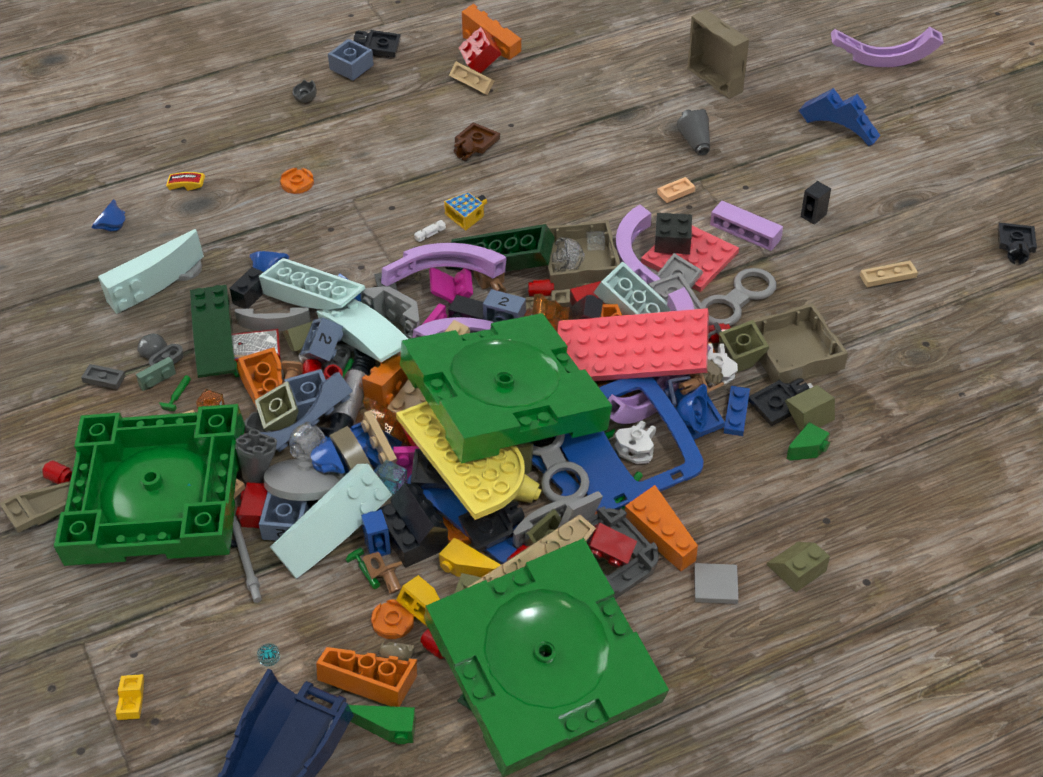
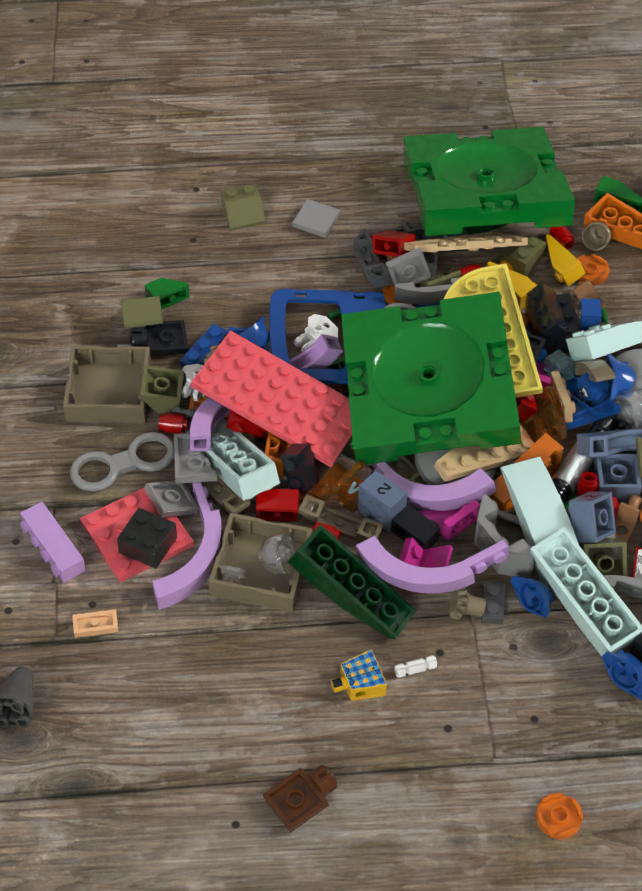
camera: 160 degrees left, 5 degrees up
orange wedge [625,485,698,572] -> none

